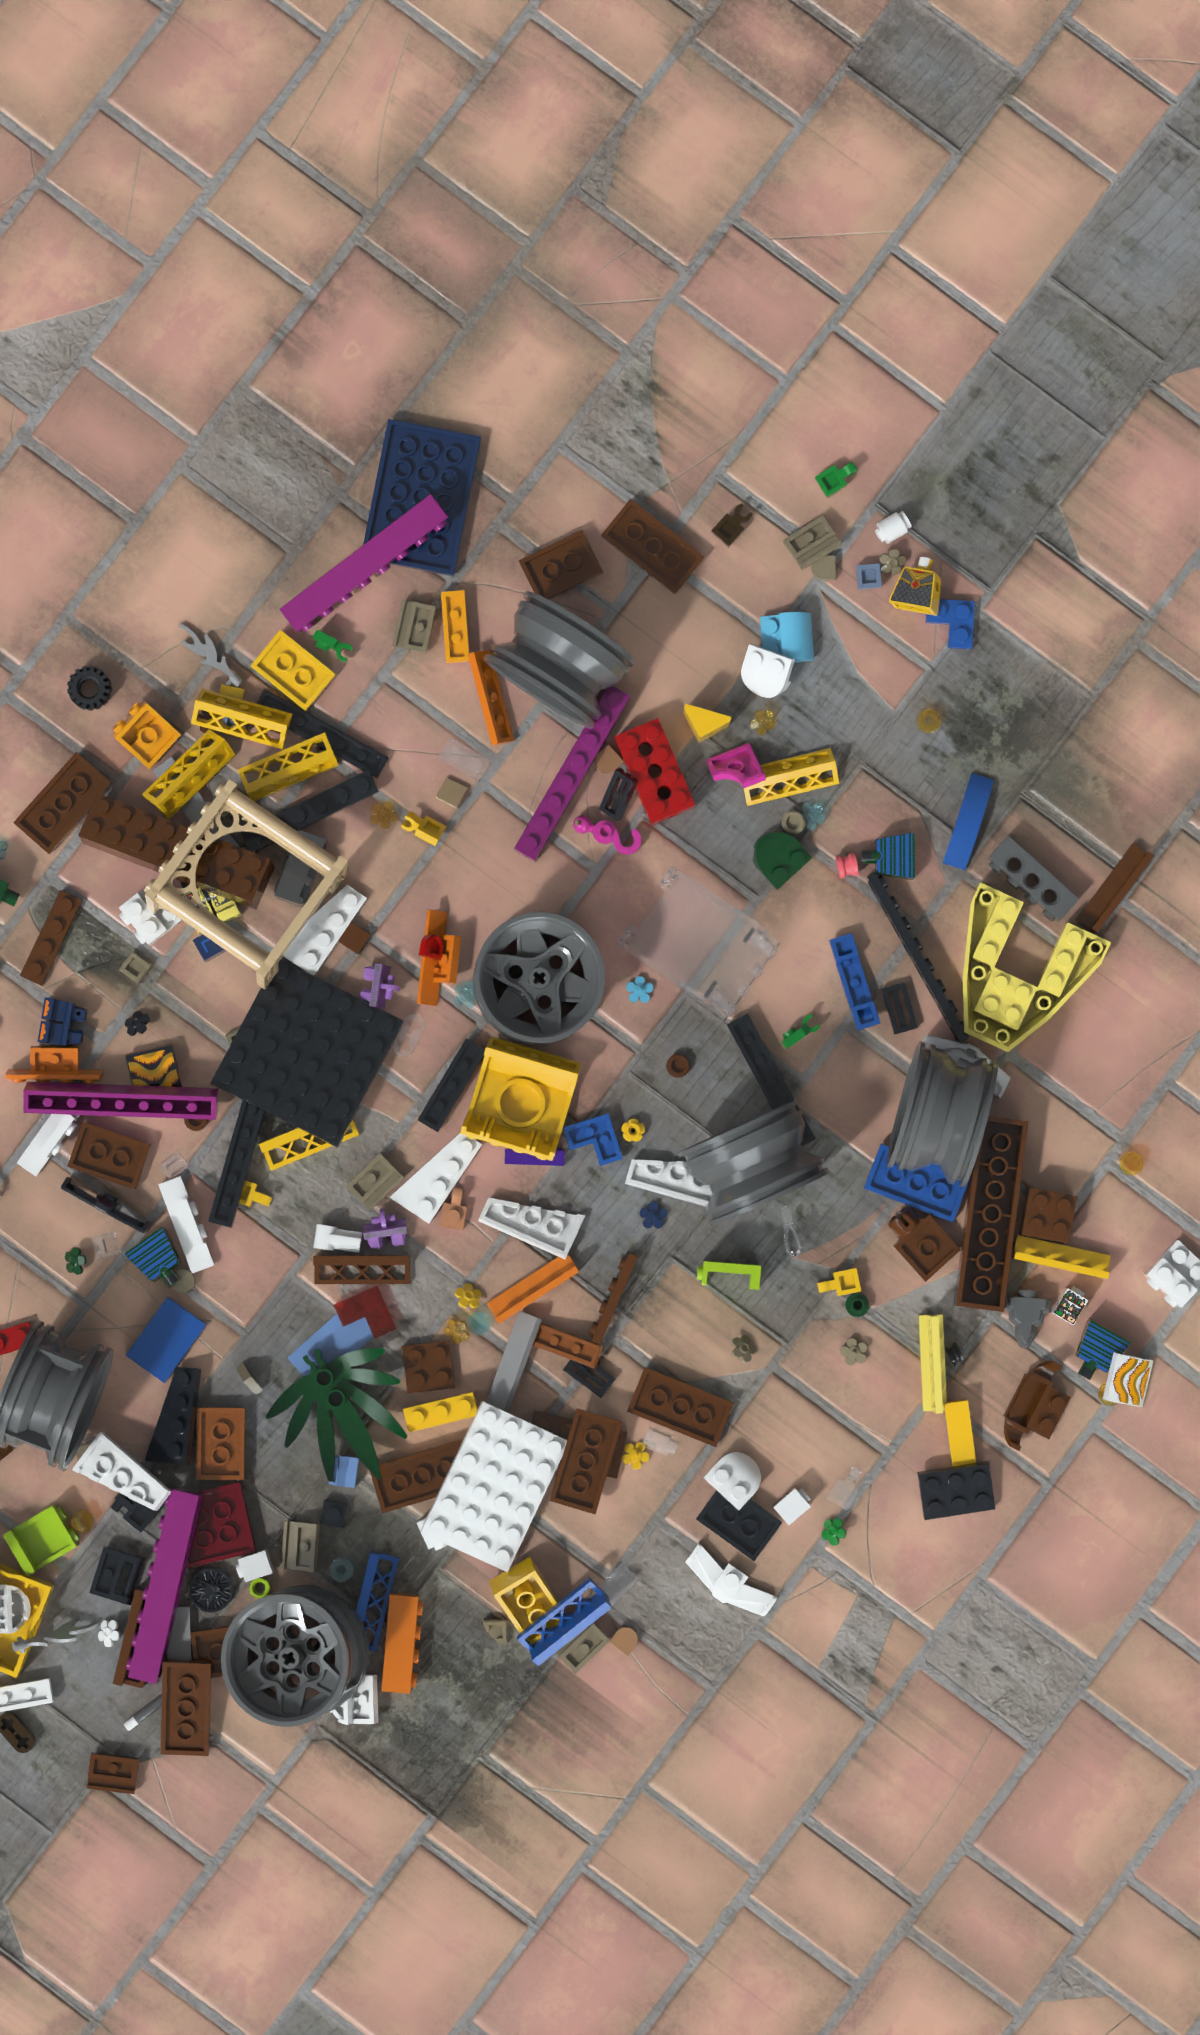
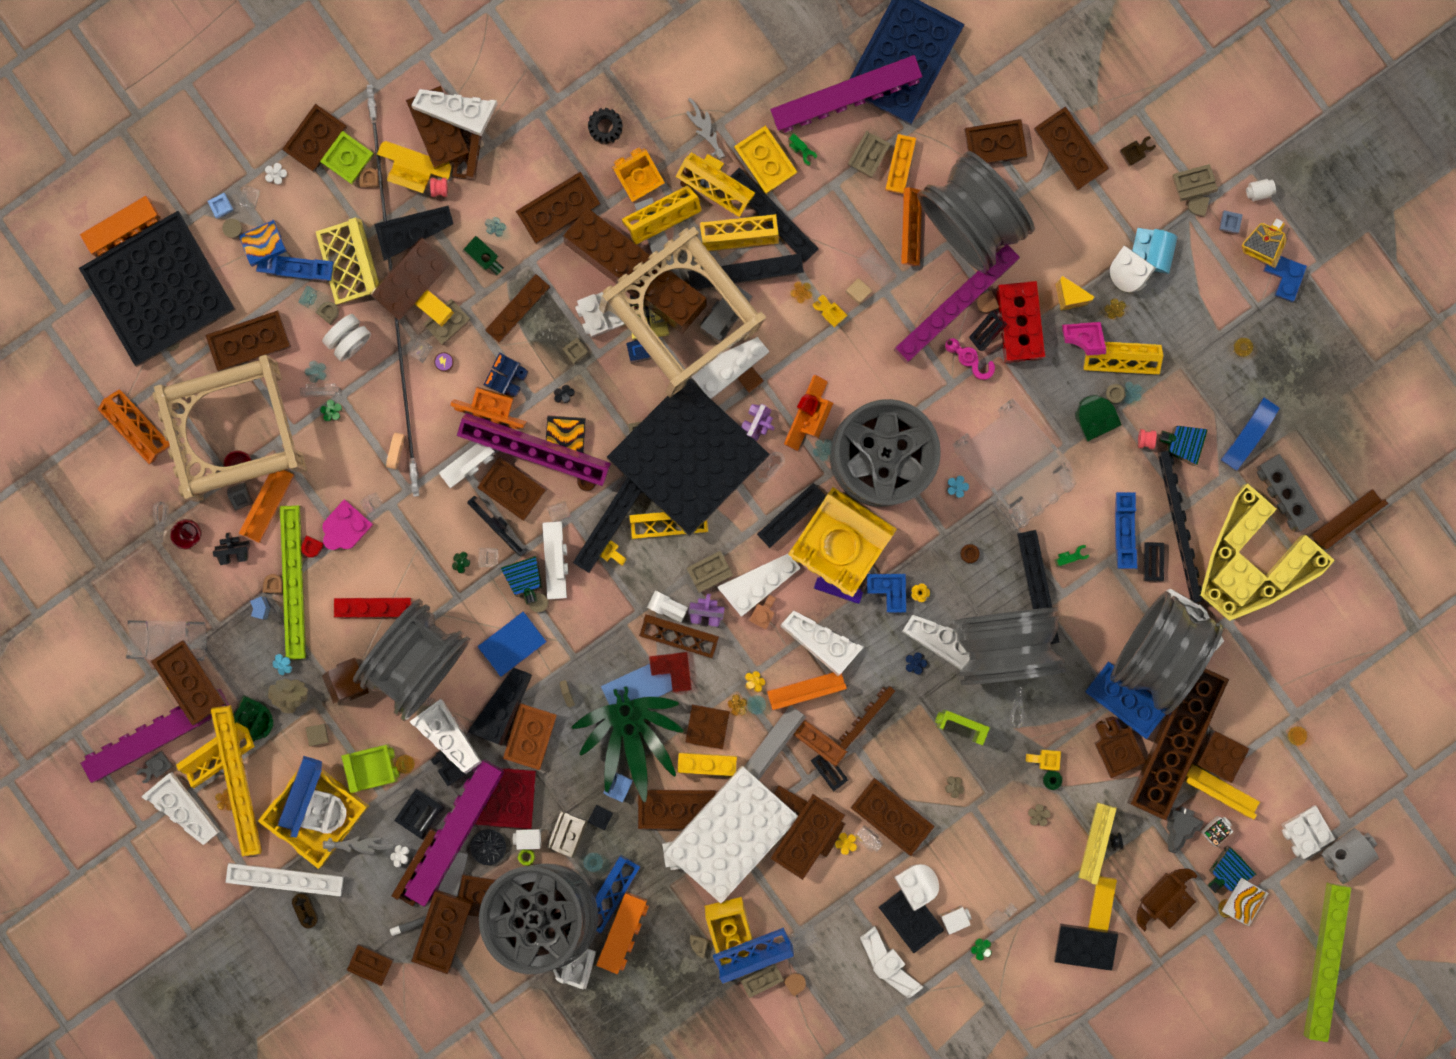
camera: 15 degrees right, 0 degrees up
green plate [815,462,858,498] -> none
dark tan plant [879,548,906,575] -> none

